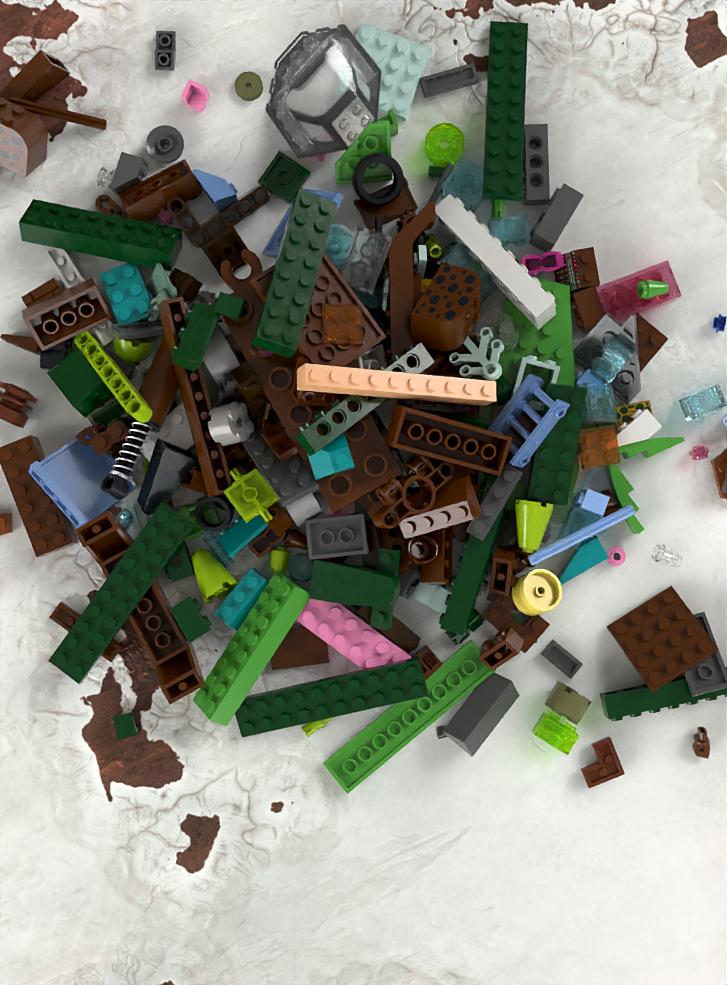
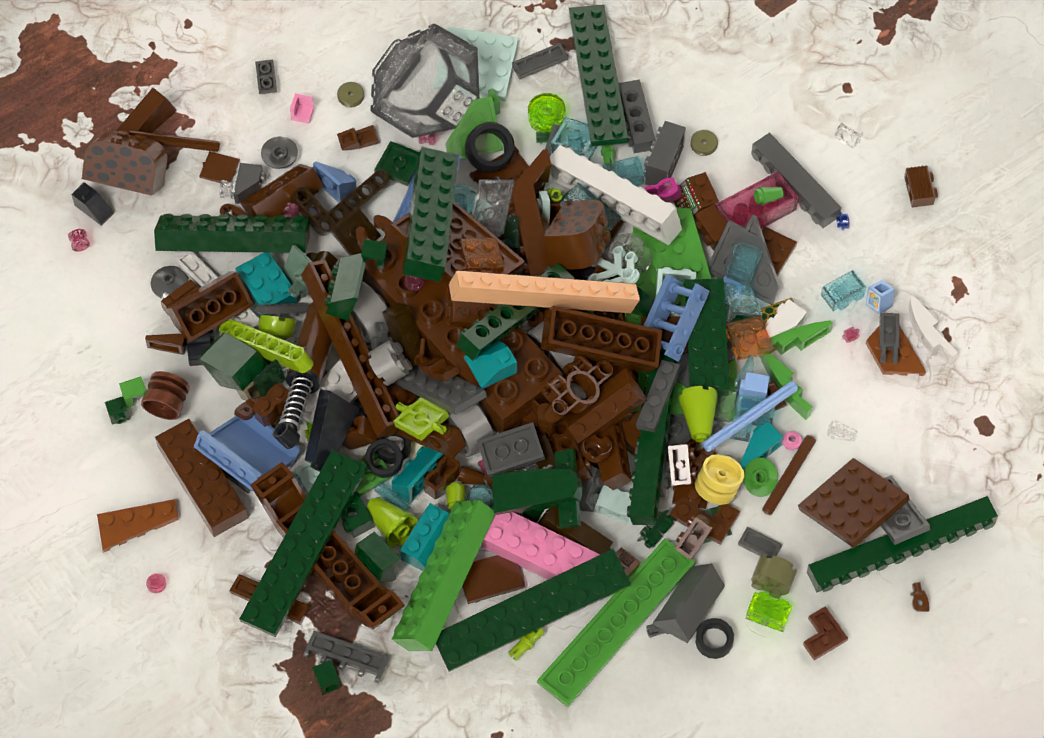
camera: 15 degrees left, 25 degrees down
none -> dark grey dish [151,266,188,299]
none -> reddish brown piece [199,151,240,186]
none -> dark grey hinge [303,631,389,683]
none -> reddish brown slope [337,125,379,151]
none -> olive piece [690,130,718,156]
none -> black tyre [695,618,734,659]
none -> bright green dish [743,458,778,497]
none -> dark grey brick [751,132,842,228]
none -> reddish brown axle [762,435,816,515]

